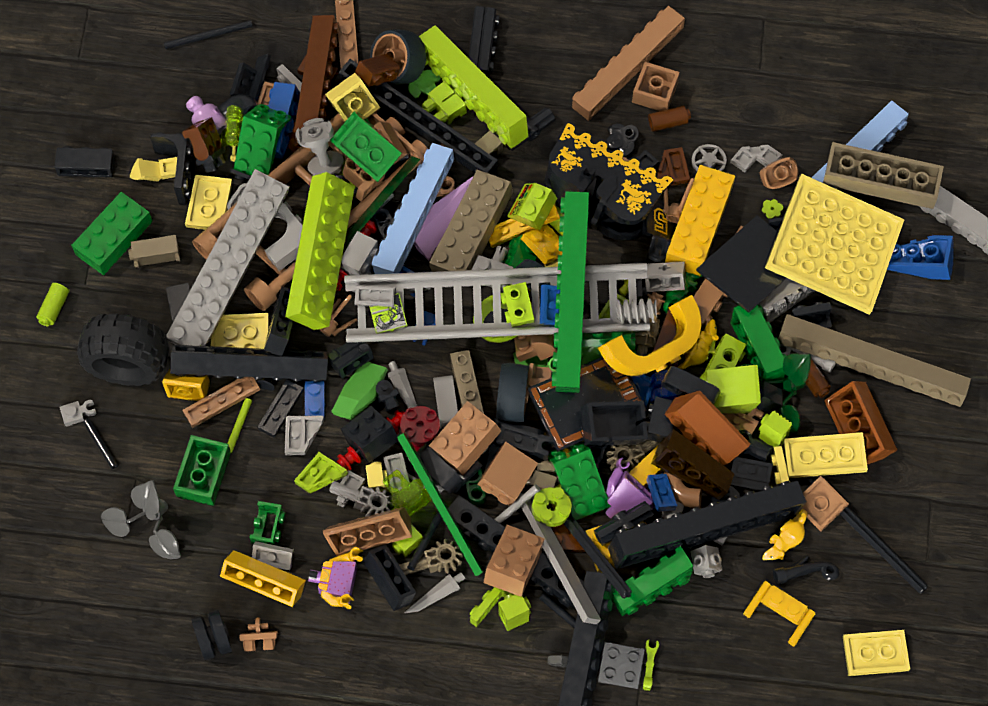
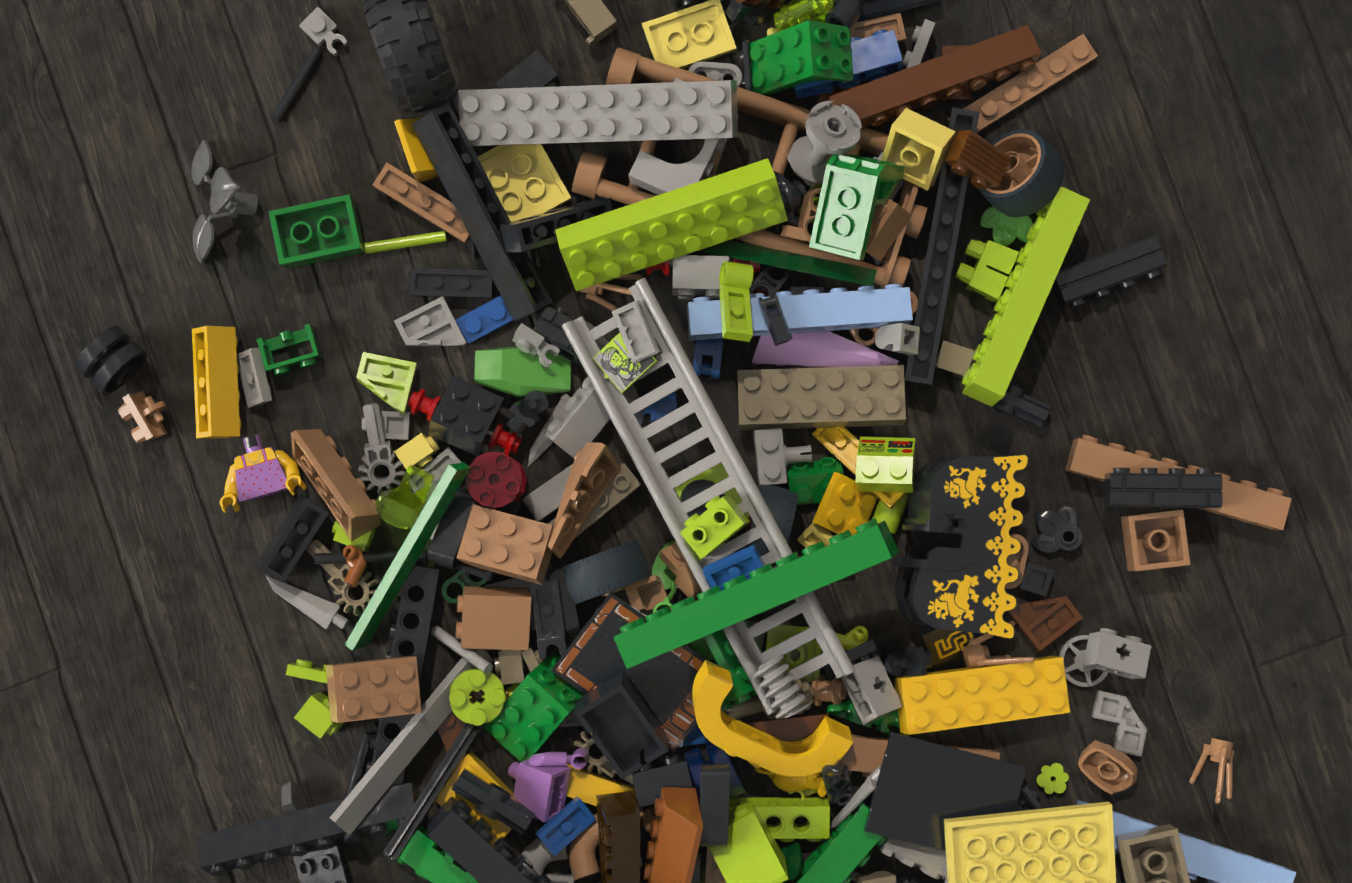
camera: 60 degrees right, 20 degrees up
reddish brown brick [648,106,691,132] -> none
none -> dark orange arm [343,545,367,587]
none -> light grey plate [512,323,560,368]
none -> light grey brick [545,377,610,458]
none -> medium nougat wedge [547,442,621,559]
none -> lime plate [719,261,753,342]
none -> black bar [758,293,793,346]
none -> black piece [821,759,854,805]
none -> light grey bar [830,766,881,829]
none -> light grey leg [875,323,920,355]
none -> light grey brick [1083,628,1151,679]
none -> black brick [1105,468,1222,508]
none -> medium nougat plant [1189,738,1234,804]

